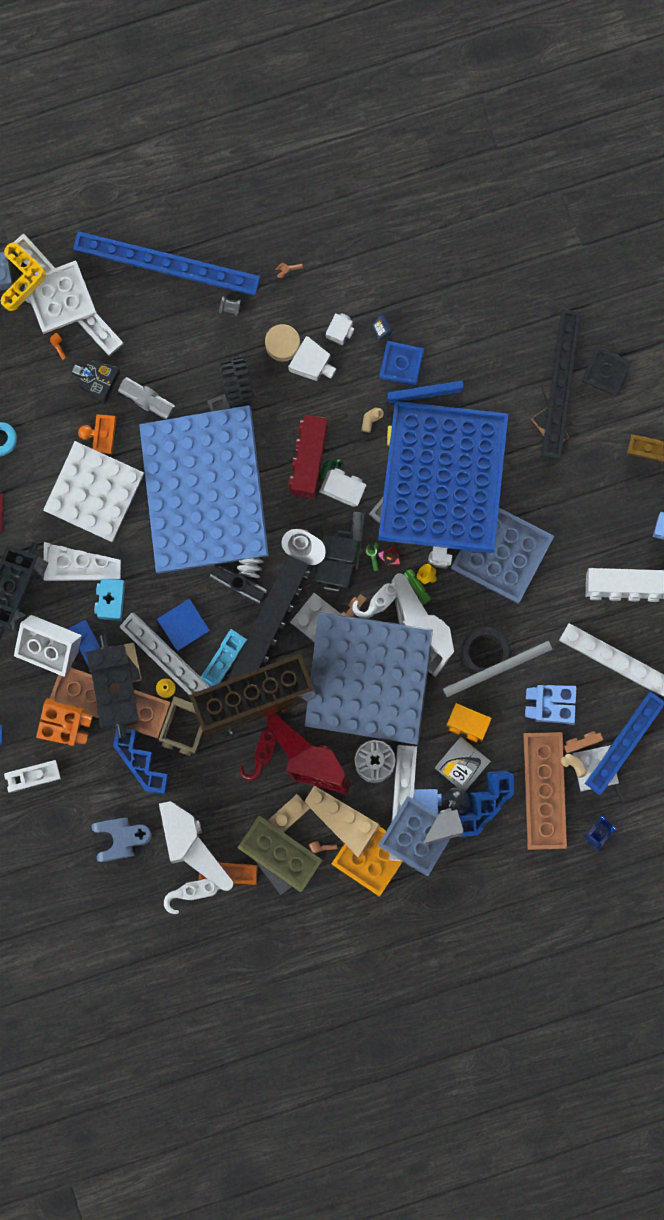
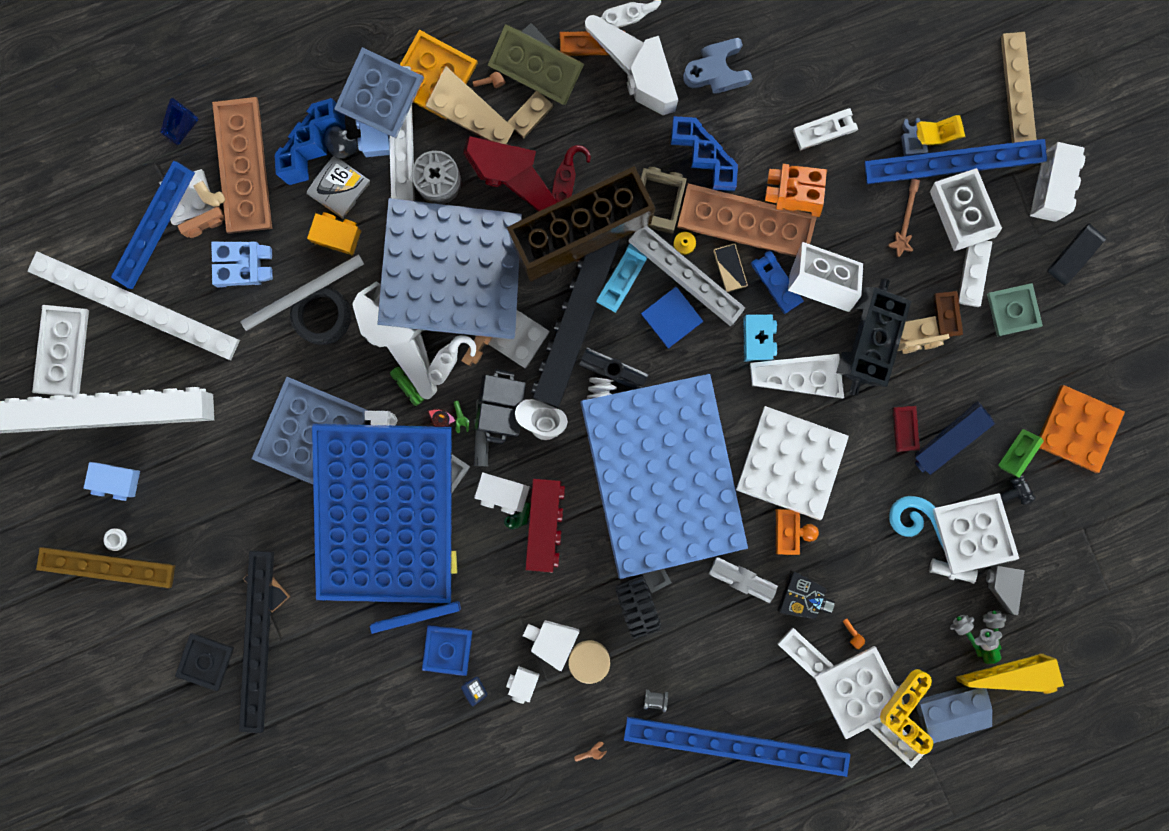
camera: 170 degrees right, 5 degrees up
black brick [86,635,140,738] -> none
tan arm [361,408,384,433] -> none
yellow tile [417,564,437,584] -> none
light grey slope [424,808,464,846] -> none

